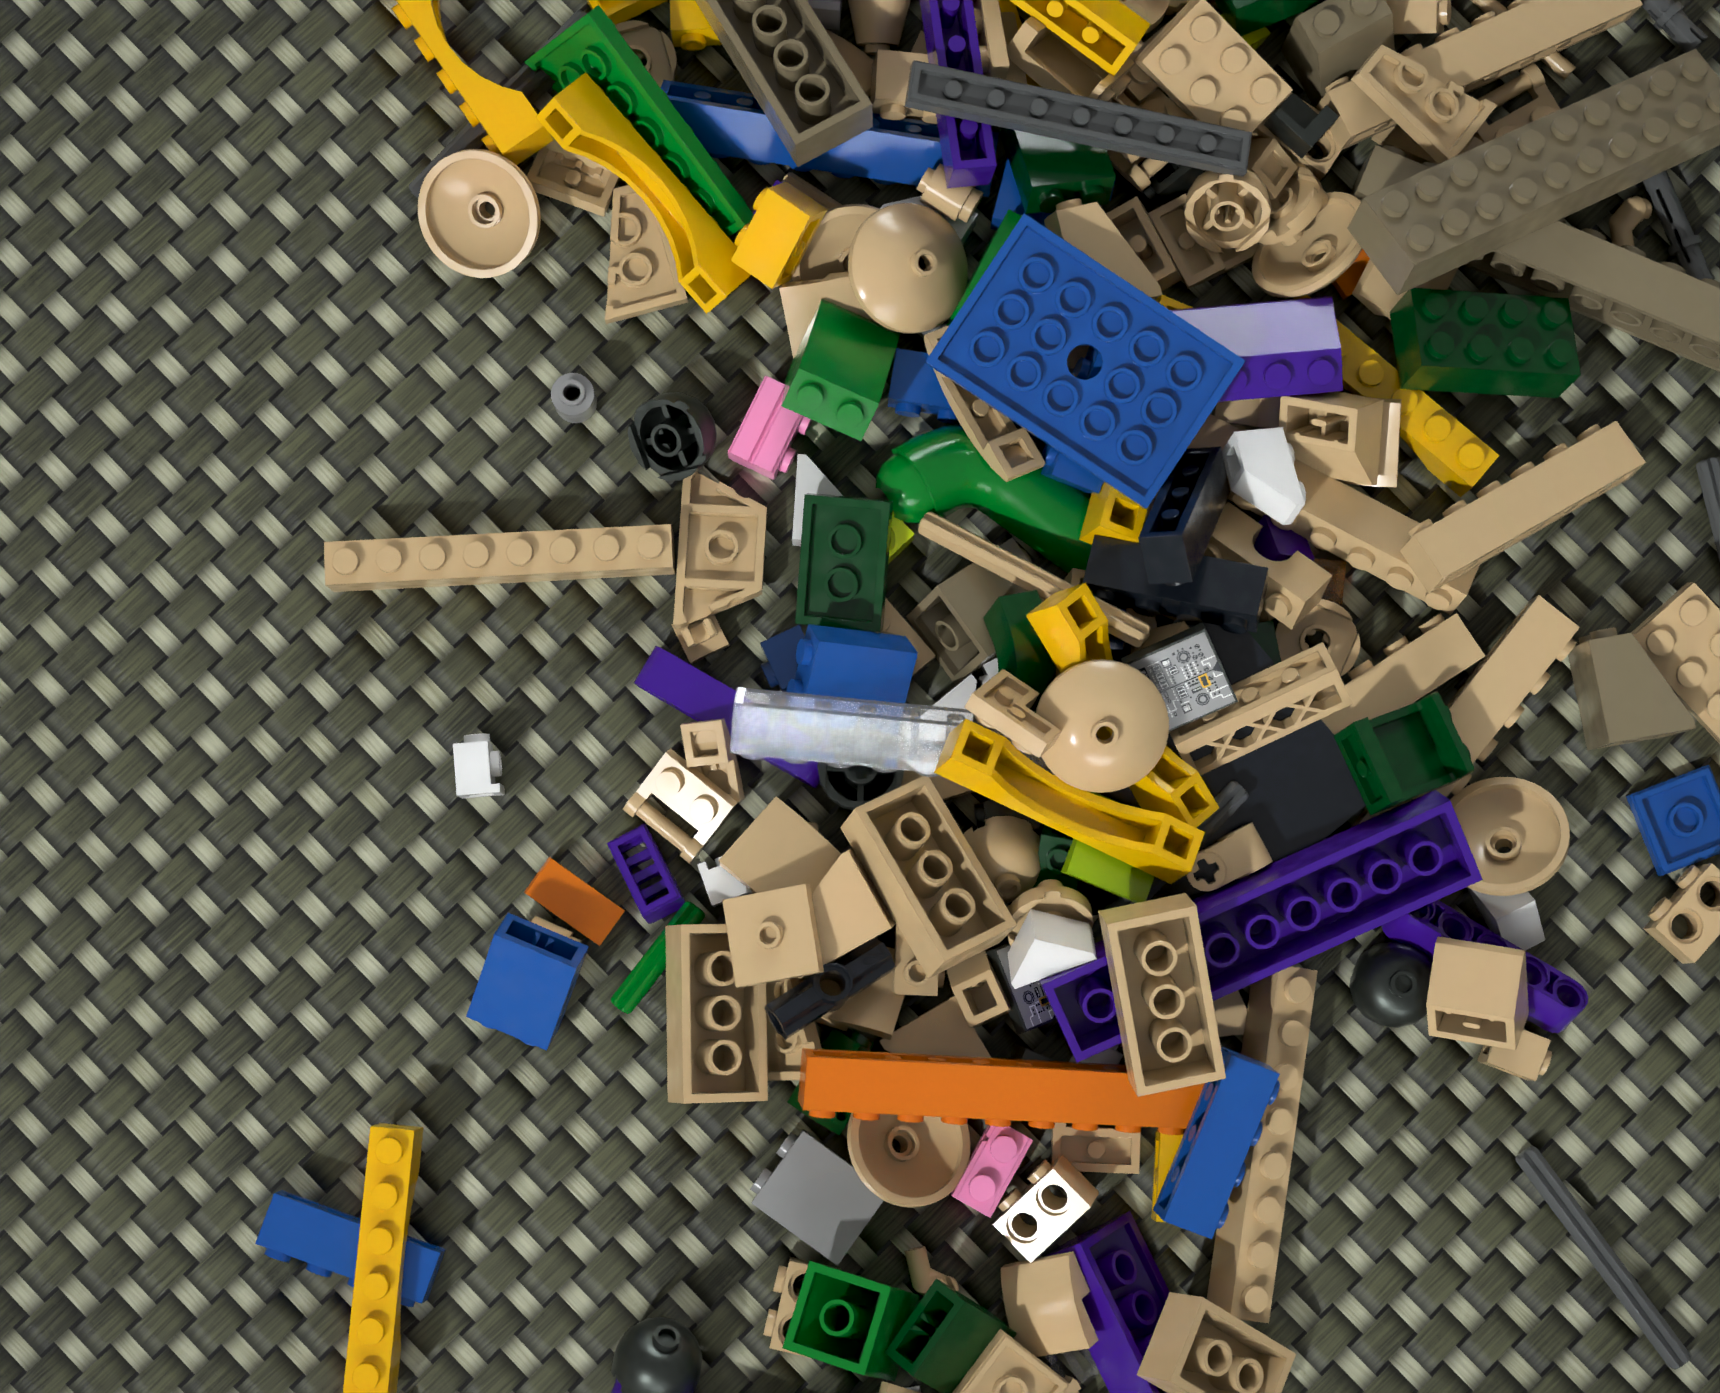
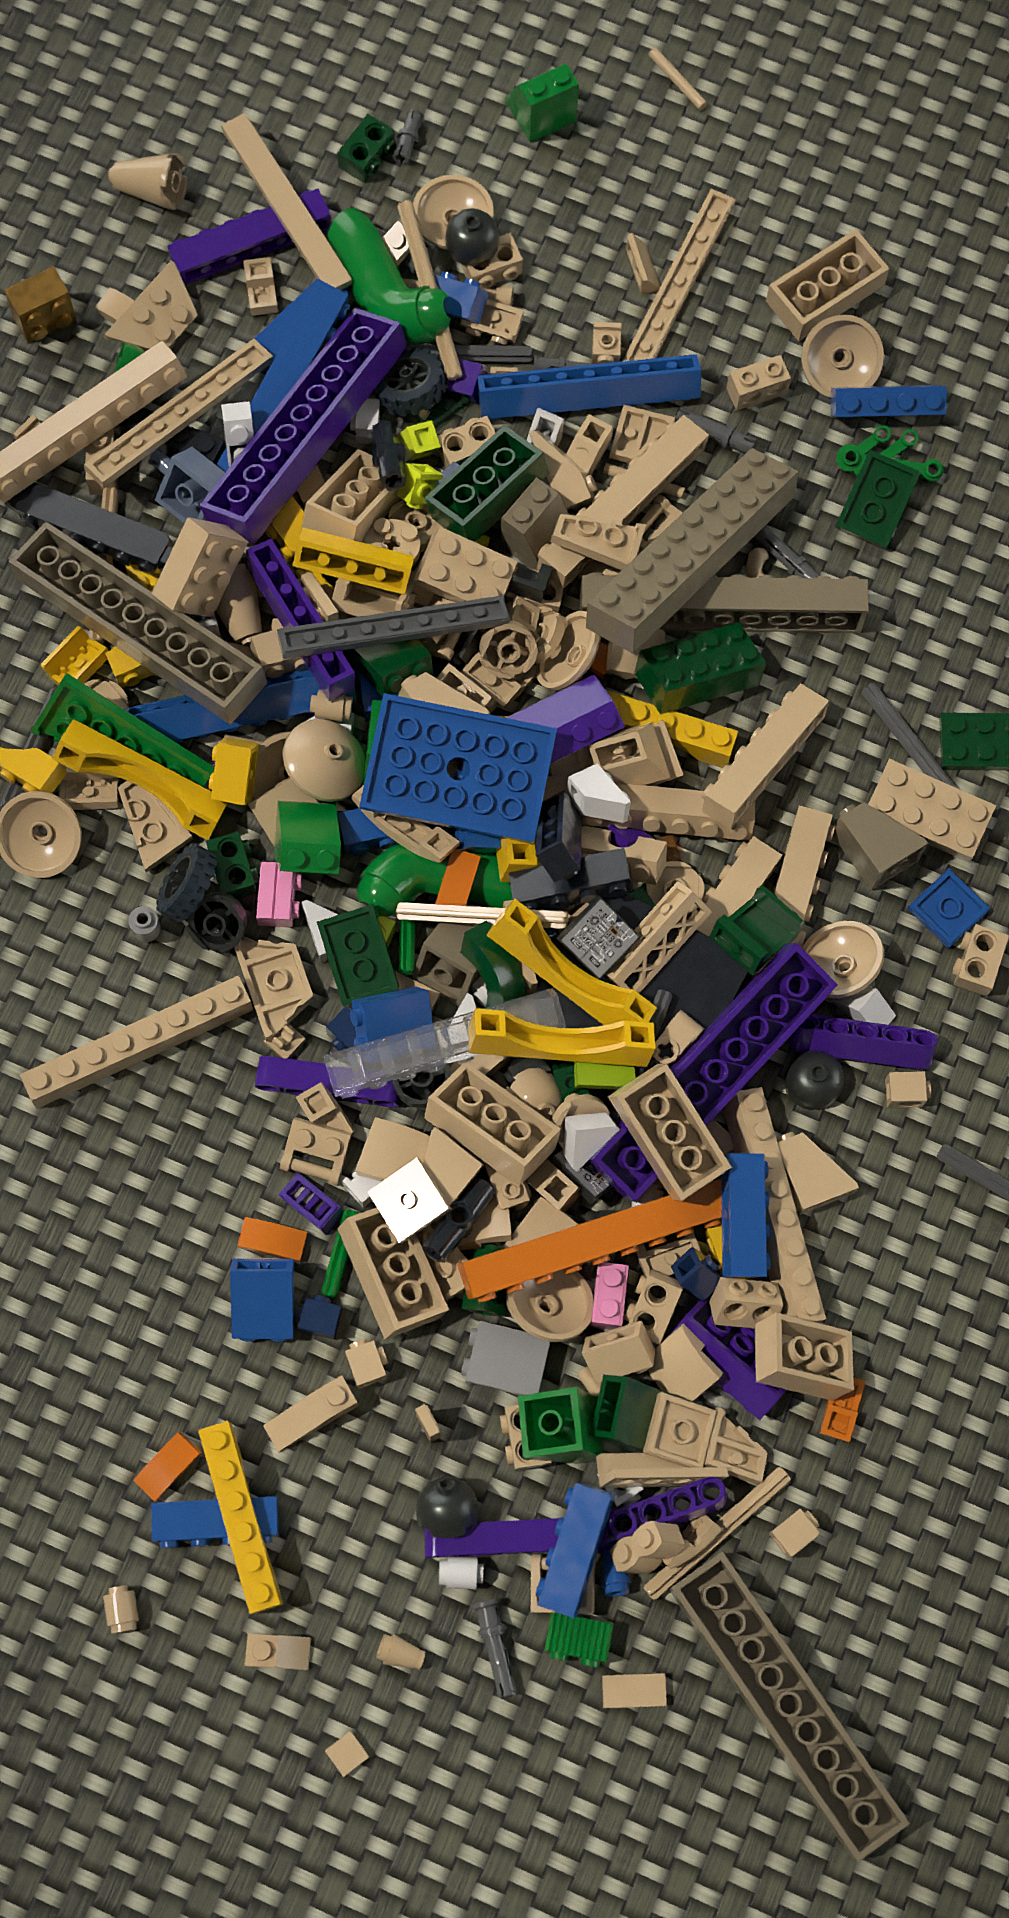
camera: 20 degrees left, 10 degrees down
white brick [453,733,505,799] -> none
tan plate [964,669,1062,758] -> none
tan dish [1036,659,1169,793] -> none
tan slope [1426,936,1529,1050] -> none
none -> tan brick [103,1585,139,1634]
none -> orange slope [133,1431,202,1502]
none -> black wheel [156,843,217,922]
none -> dark green brick [205,831,260,899]
none -> tan slope [263,1375,358,1453]
none -> dark blue brick [294,1295,342,1340]
none -> tan brick [345,1339,388,1389]
none -> green axle [399,900,415,975]
none -> tan tile [415,1404,441,1443]
none -> orange slope [435,849,481,906]
none -> tan brick [582,1321,656,1383]
none -> dark blue brick [671,1246,722,1301]
none -> tan brick [710,1277,783,1328]
none -> tan slope [777,1132,859,1215]

